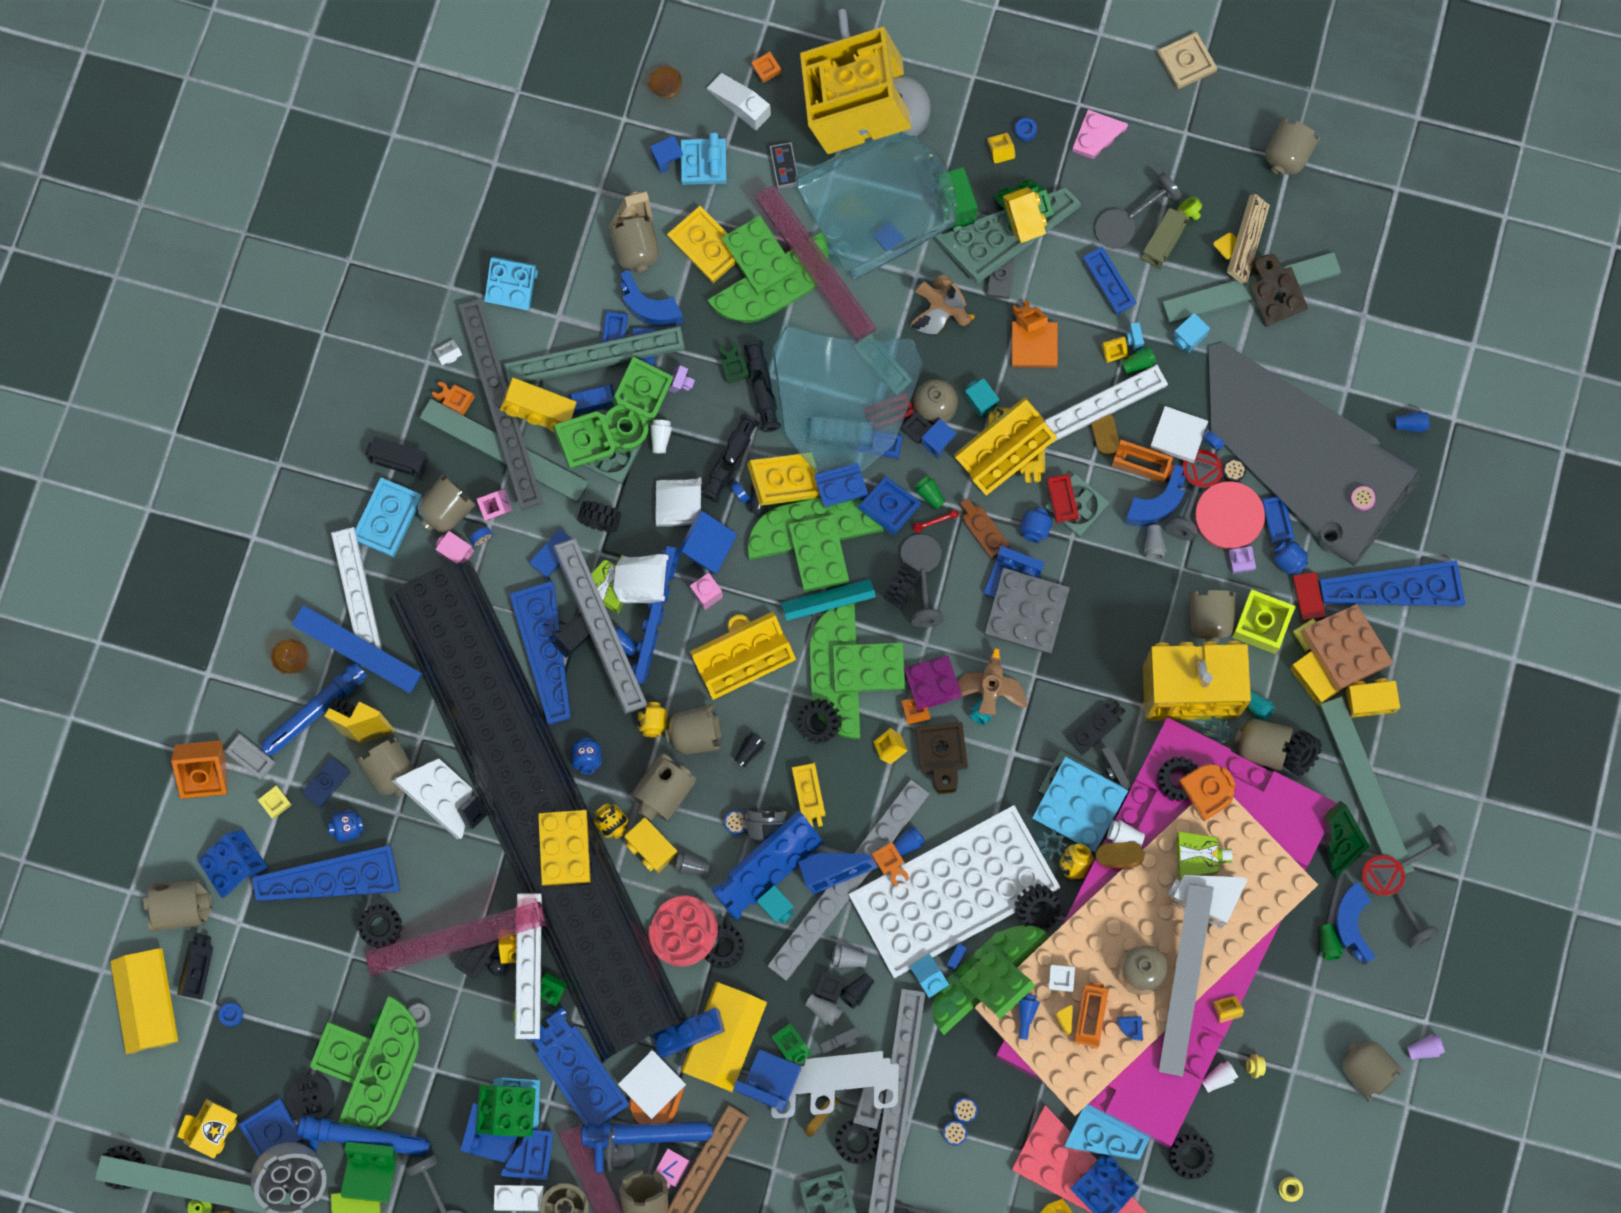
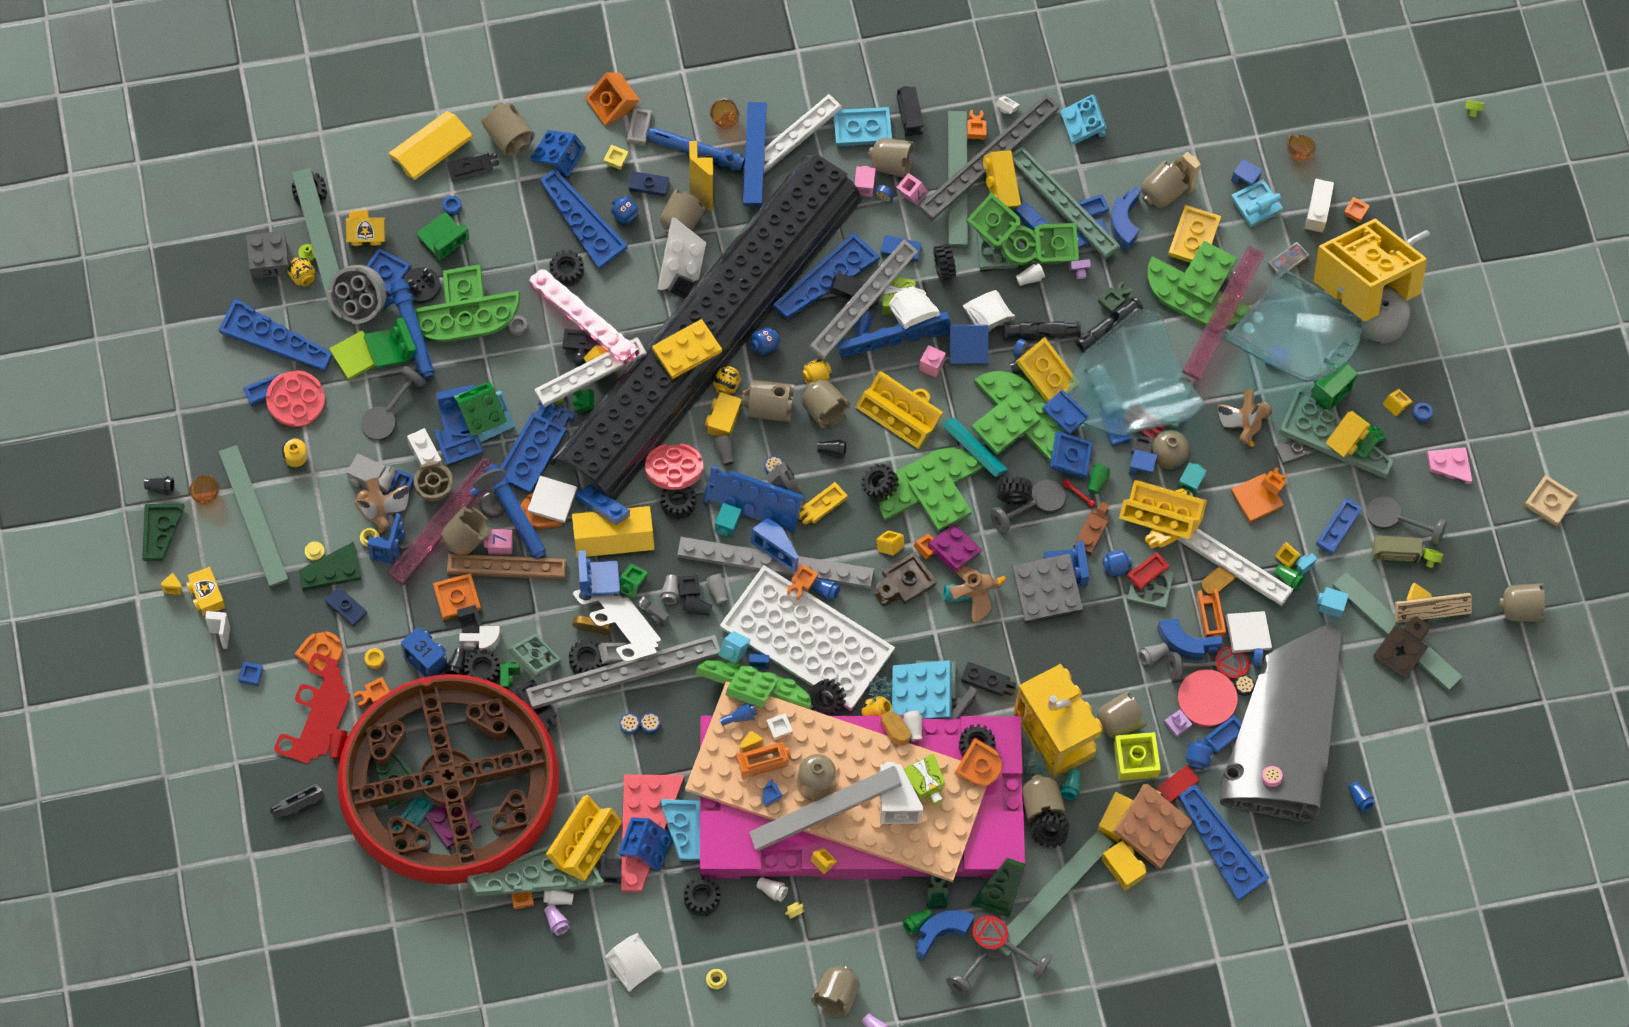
camera: 55 degrees right, 10 degrees down
none -> green bracket [417,212,469,261]
none -> dark green plate [927,875,948,906]

